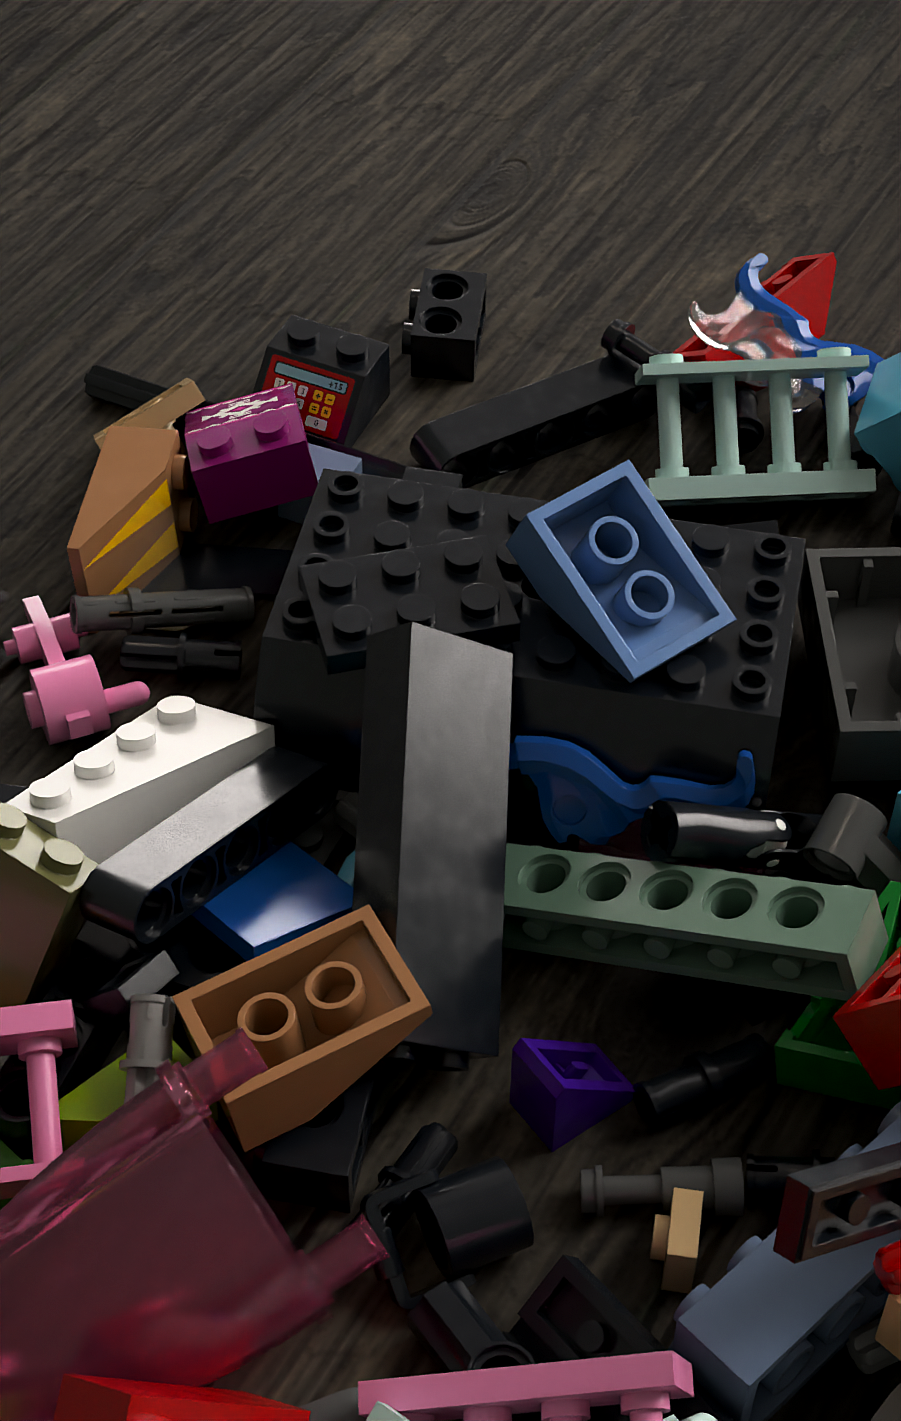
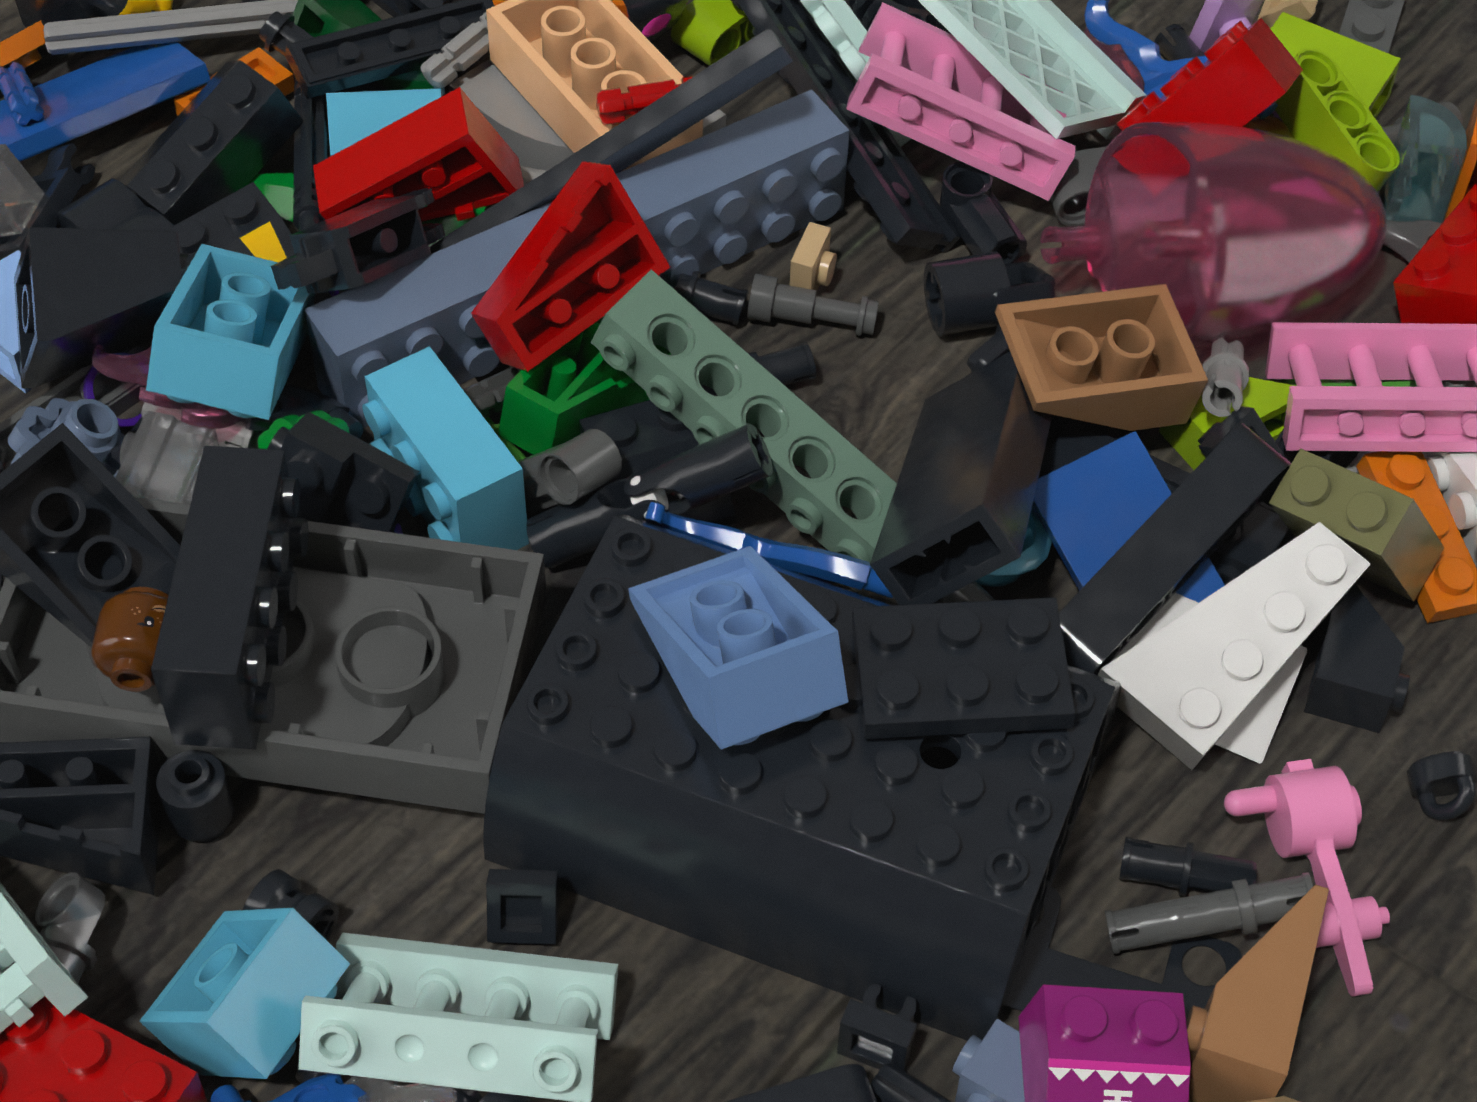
camera: 170 degrees left, 5 degrees up
dark purple slope [509,1038,635,1152] -> none

